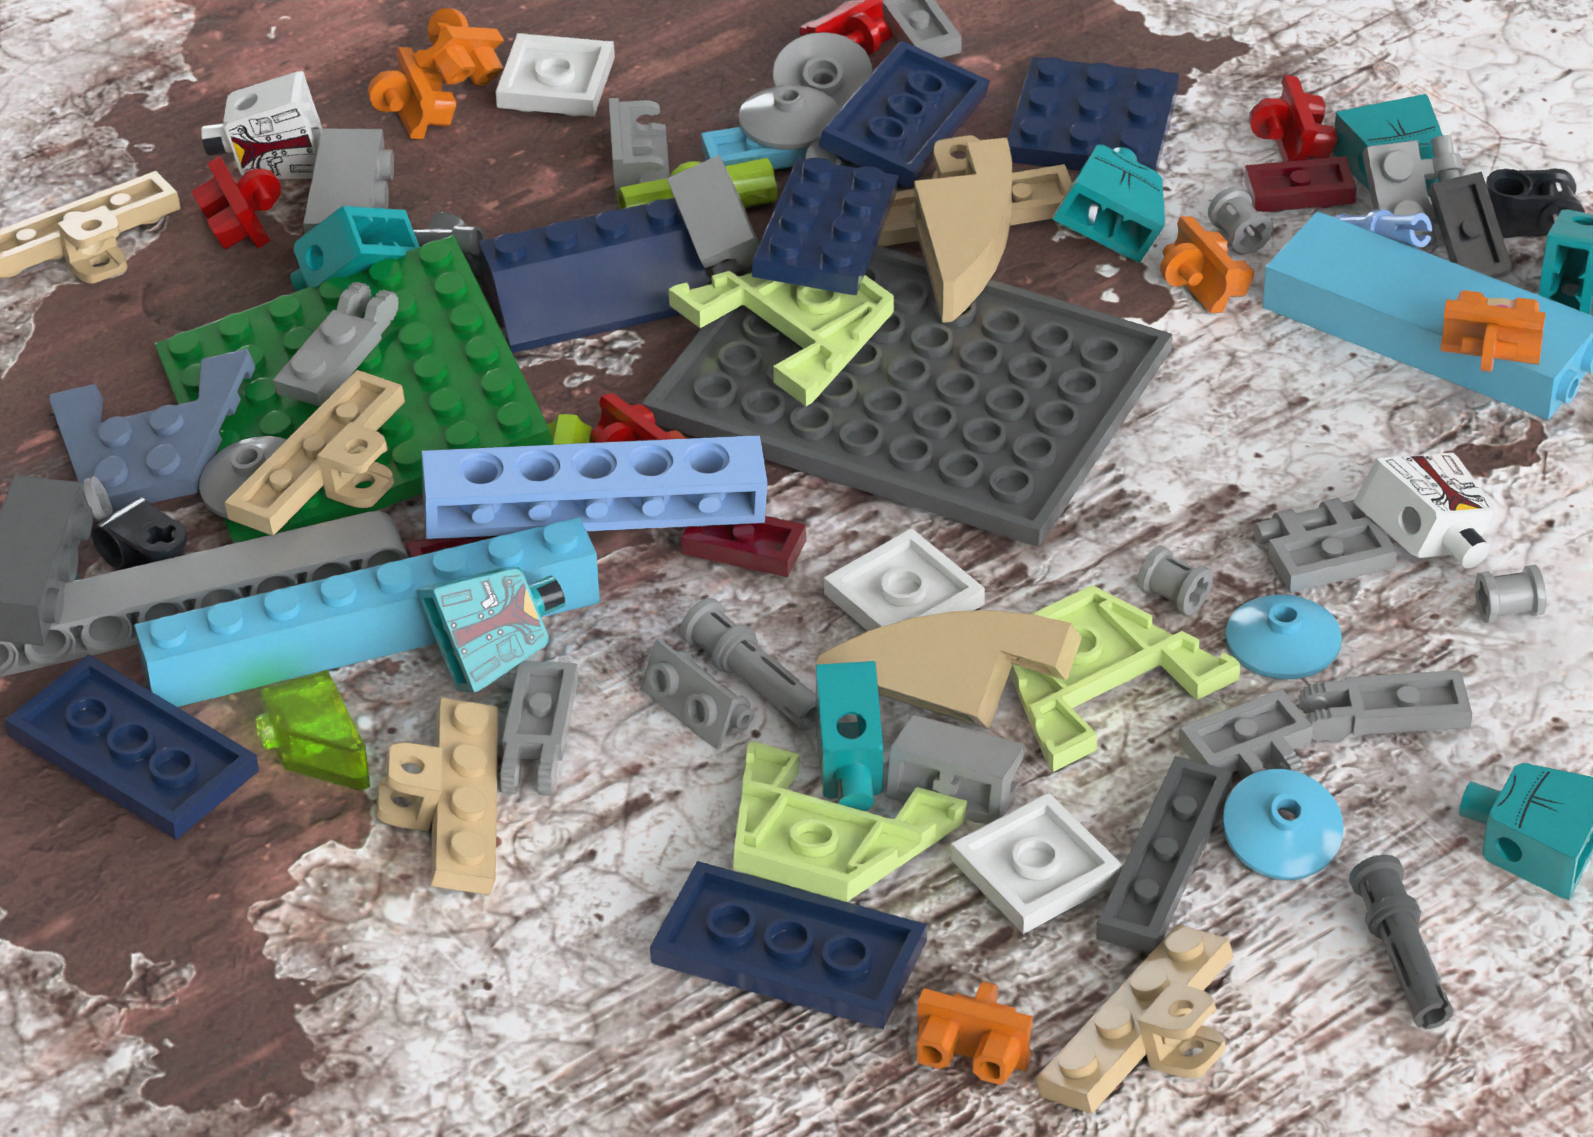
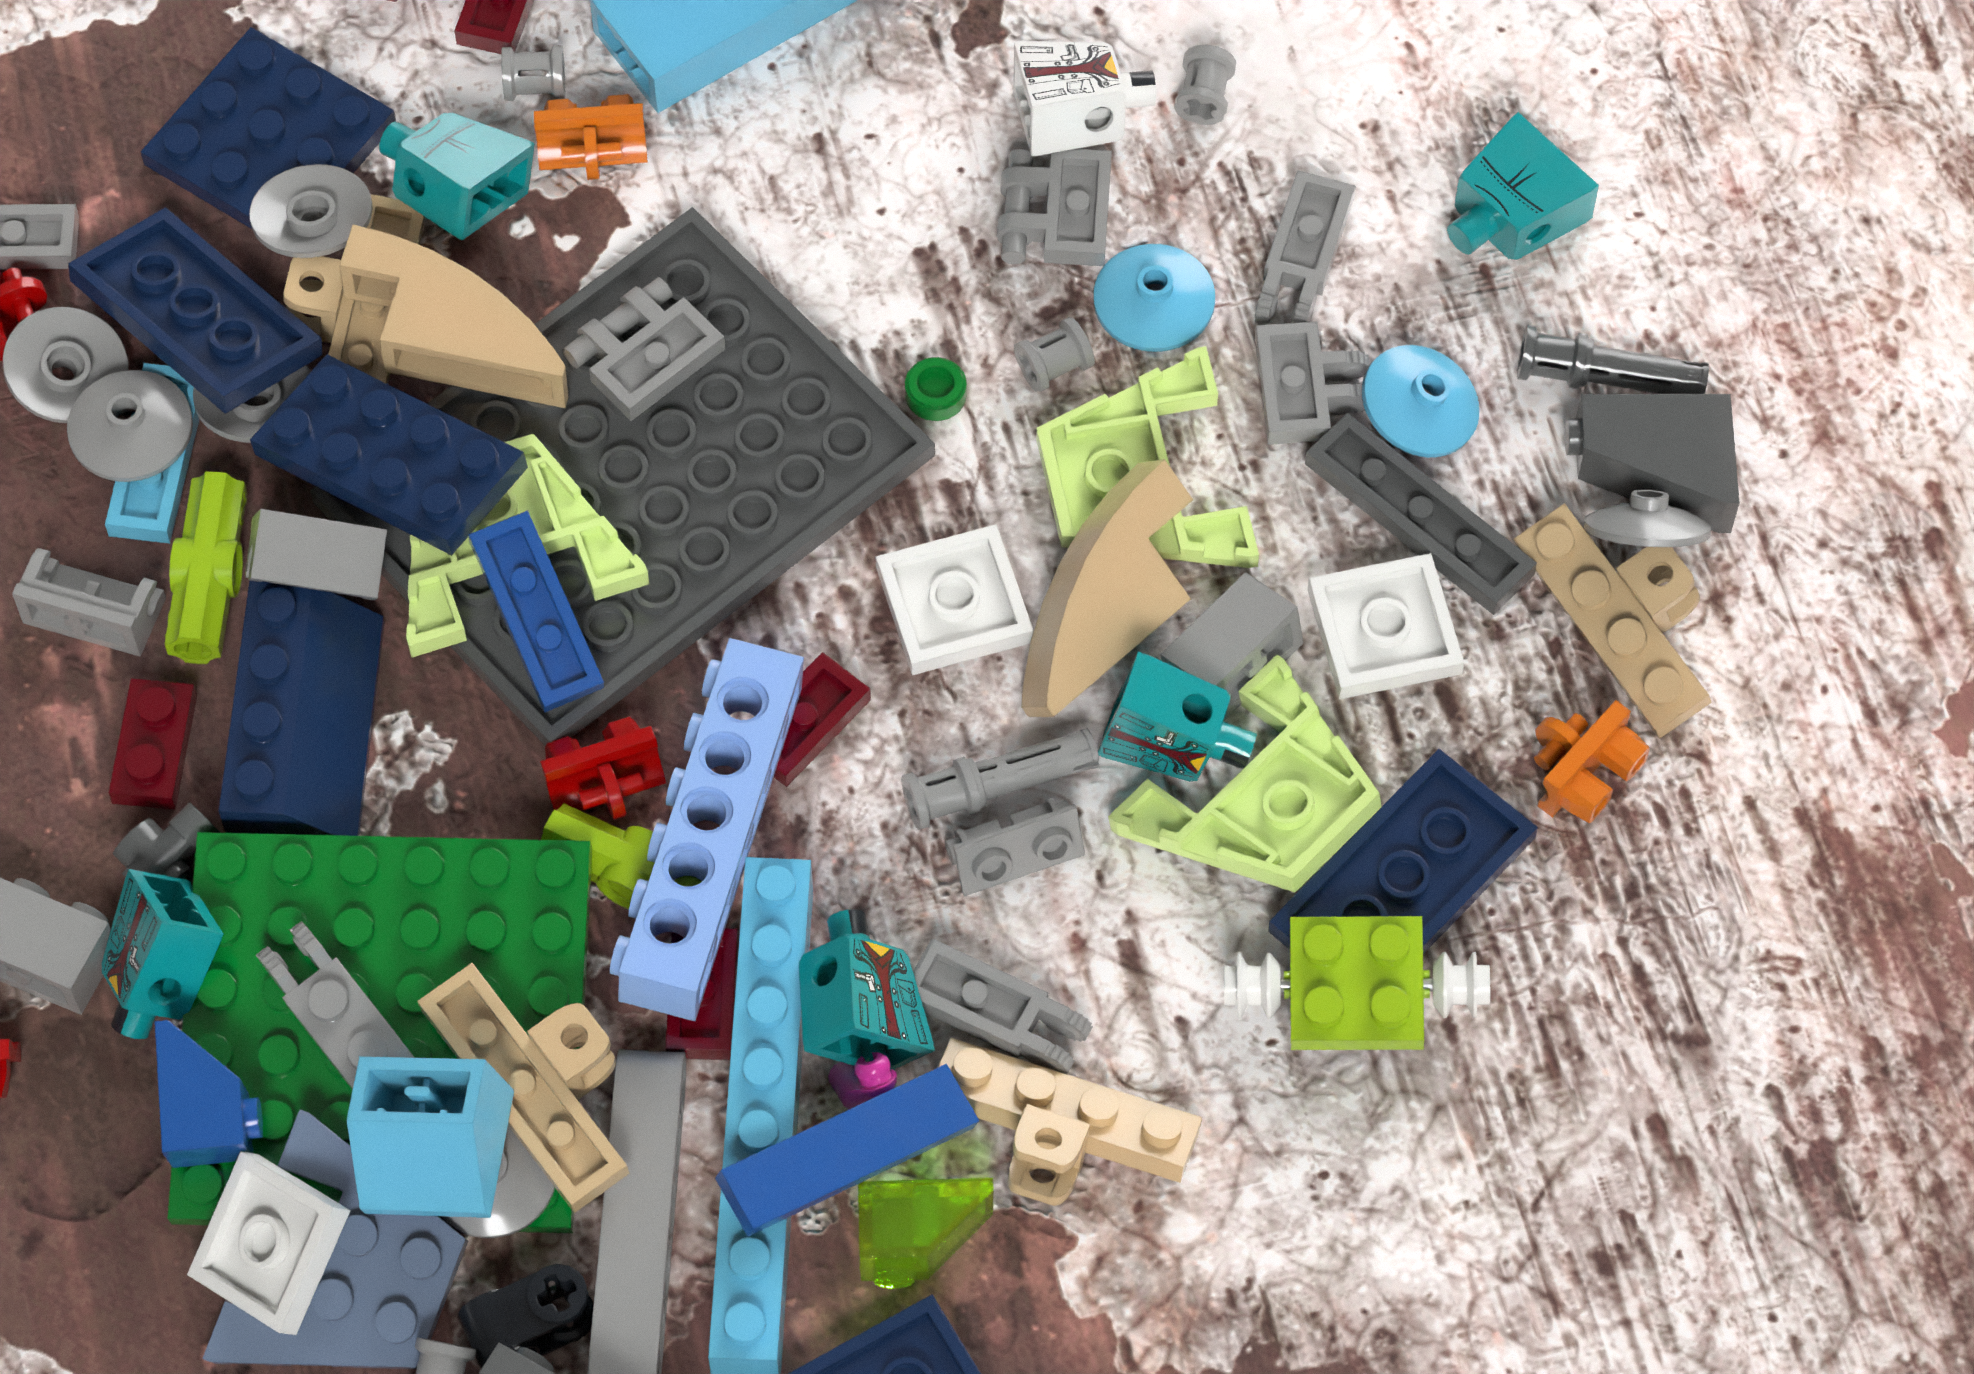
camera: 70 degrees left, 20 degrees up
none -> dark red plate [108,678,197,810]
none -> blue slope [155,1020,263,1168]
none -> white plate [187,1151,351,1335]
none -> light grey dish [249,164,373,258]
none -> medium azure slope [347,1056,514,1218]
none -> blue plate [468,510,604,713]
none -> light grey plate [562,277,725,421]
none -> blue tile [715,1063,979,1237]
none -> dark pink arm [828,1052,897,1110]
none -> green tile [905,357,967,421]
none -> lime plate [1224,916,1490,1050]
none -> dark grey slope [1565,394,1740,533]
none -> light grey dish [1584,490,1711,547]

